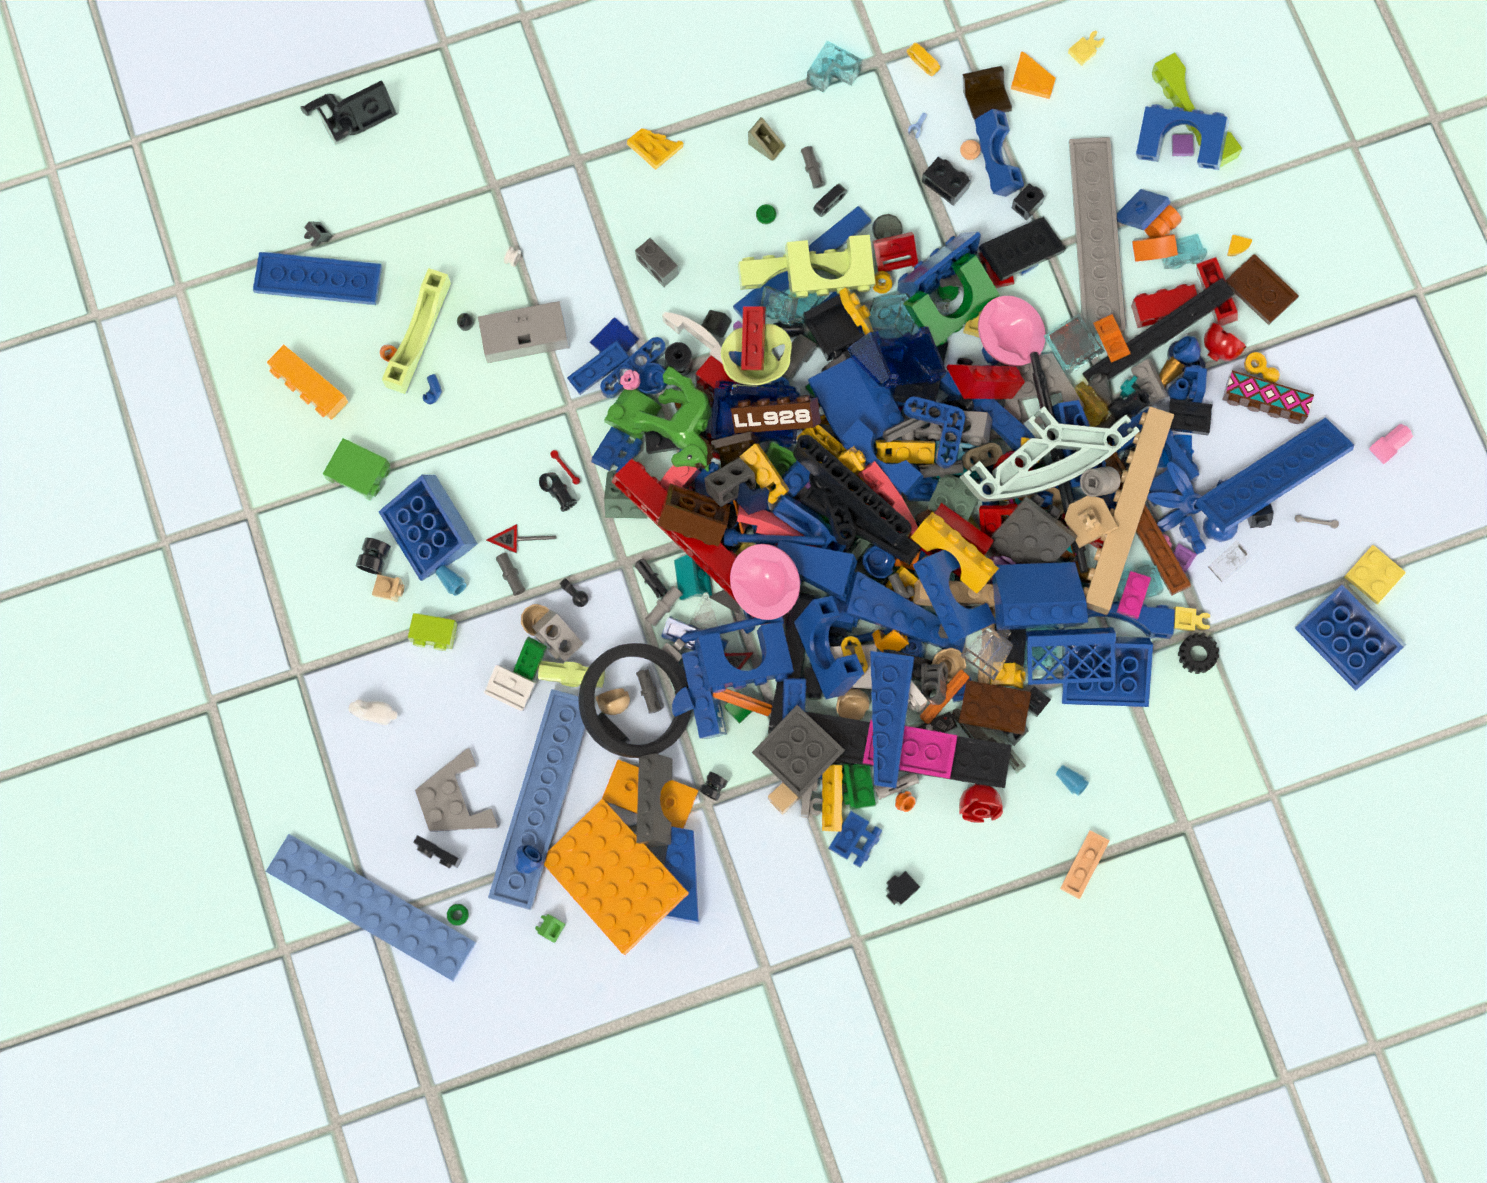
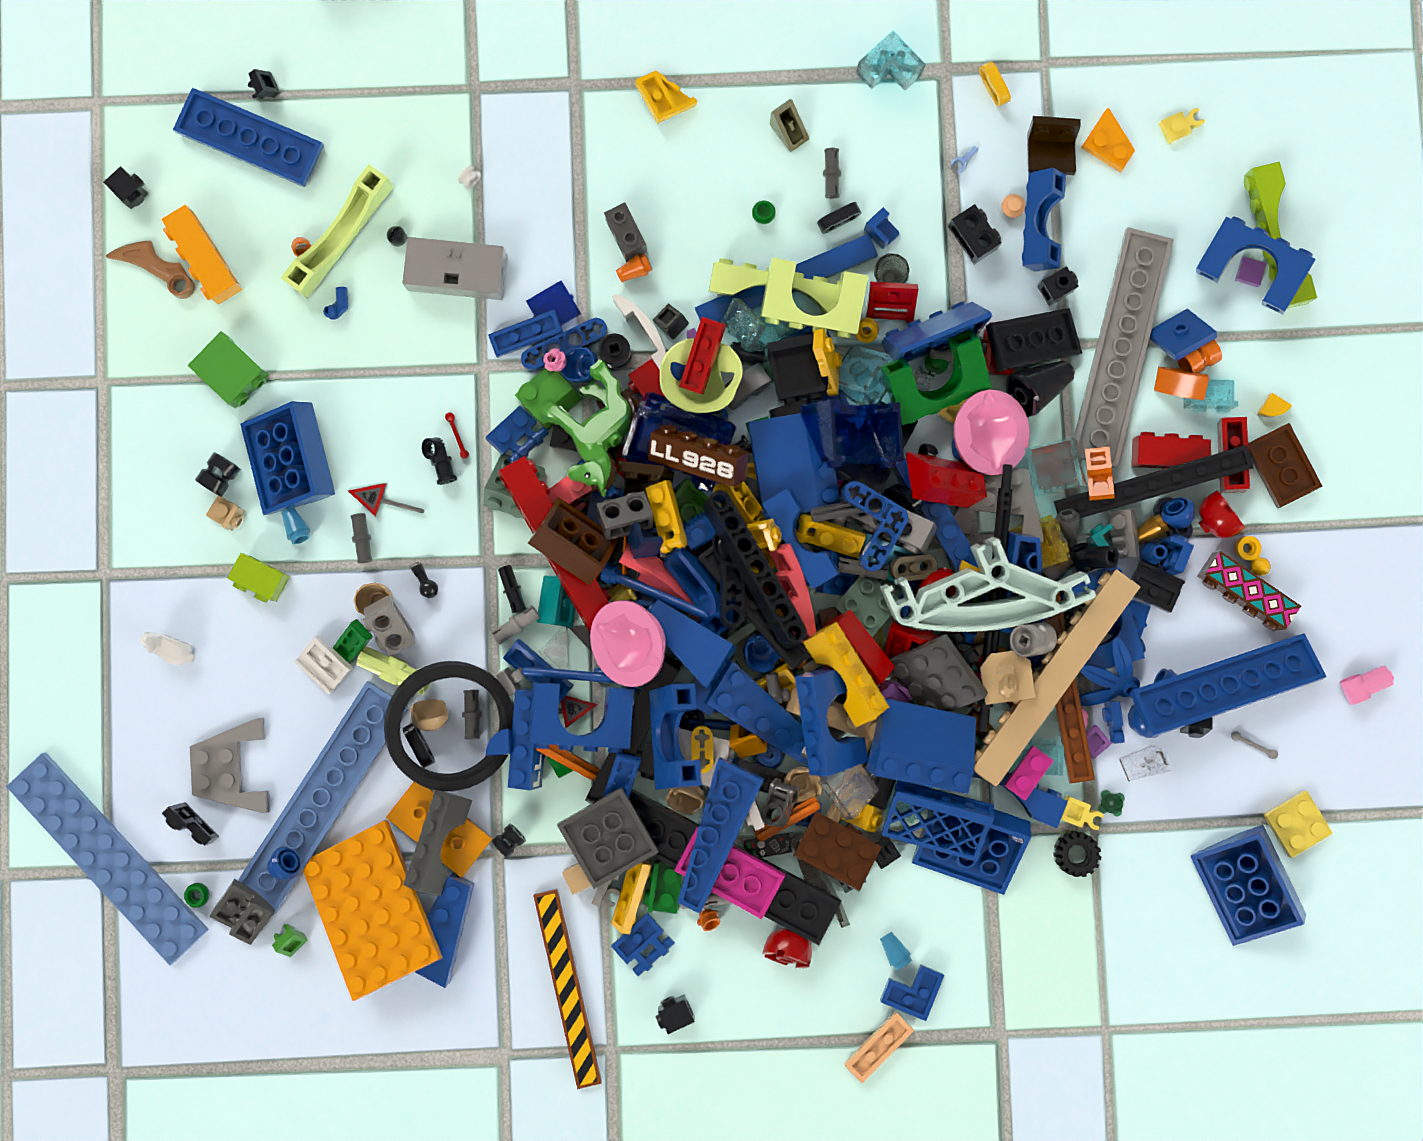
camera: 10 degrees right, 10 degrees up
none -> black brick [103,166,149,209]
none -> medium nougat piece [106,241,195,299]
none -> dark grey slope [209,878,275,945]
none -> tile [533,888,602,1089]
none -> orange cone [616,253,653,283]
none -> blue panel [864,207,900,250]
none -> blue plate [880,964,945,1021]
none -> black cone [1005,360,1075,418]
none -> clear green plate [1098,790,1125,817]

